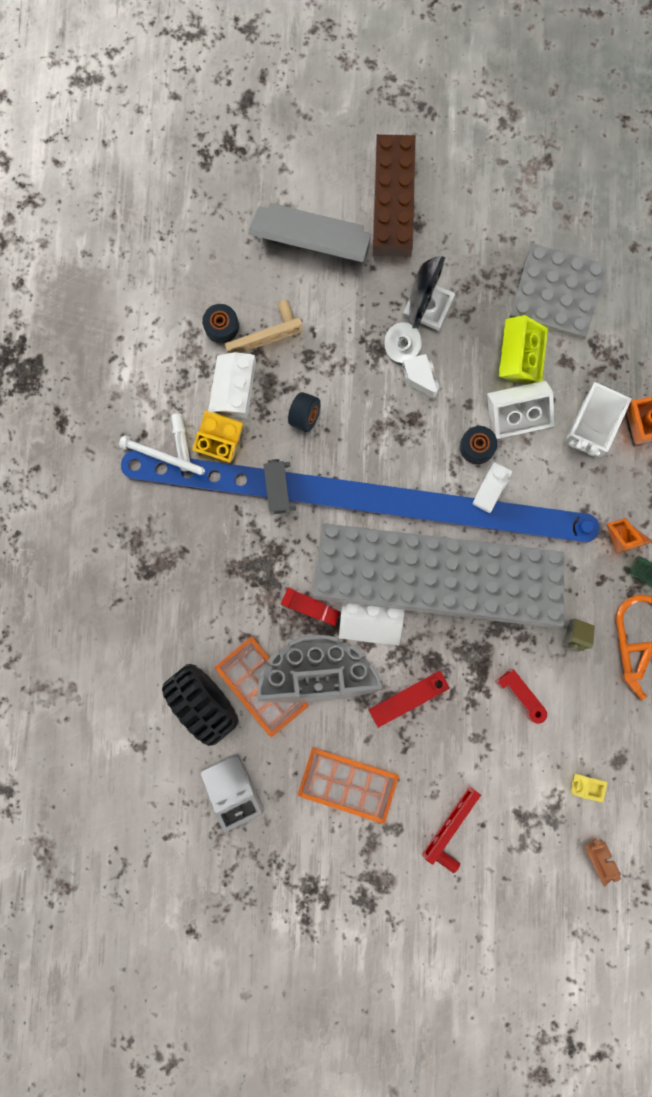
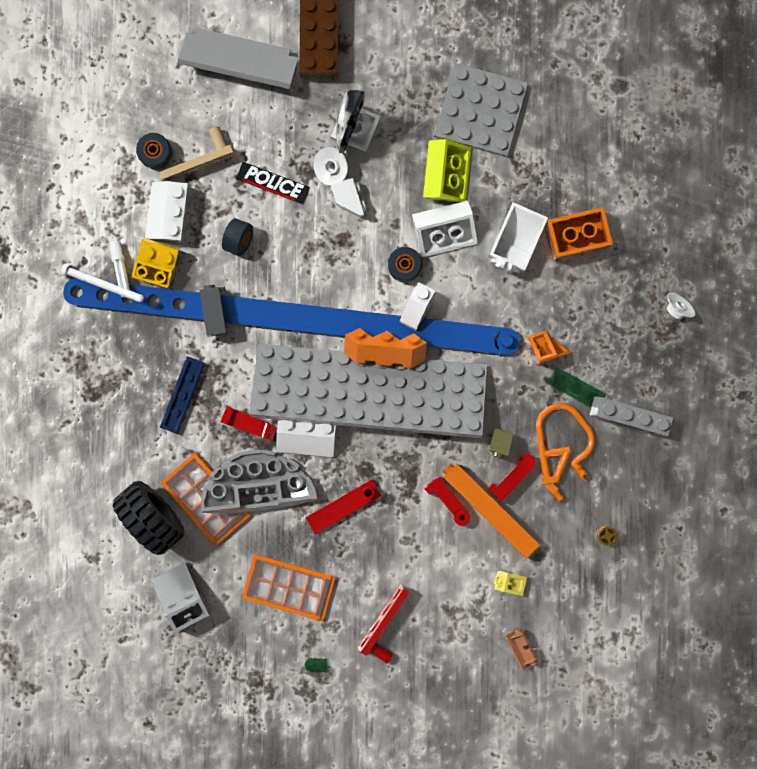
camera: 10 degrees left, 5 degrees up
none -> dark blue tile [159,356,205,434]
none -> sticker [236,161,310,204]
none -> clear green piece [305,658,327,672]
none -> orange brick [344,328,427,368]
none -> orange brick [443,463,540,559]
none -> red leg [487,454,536,502]

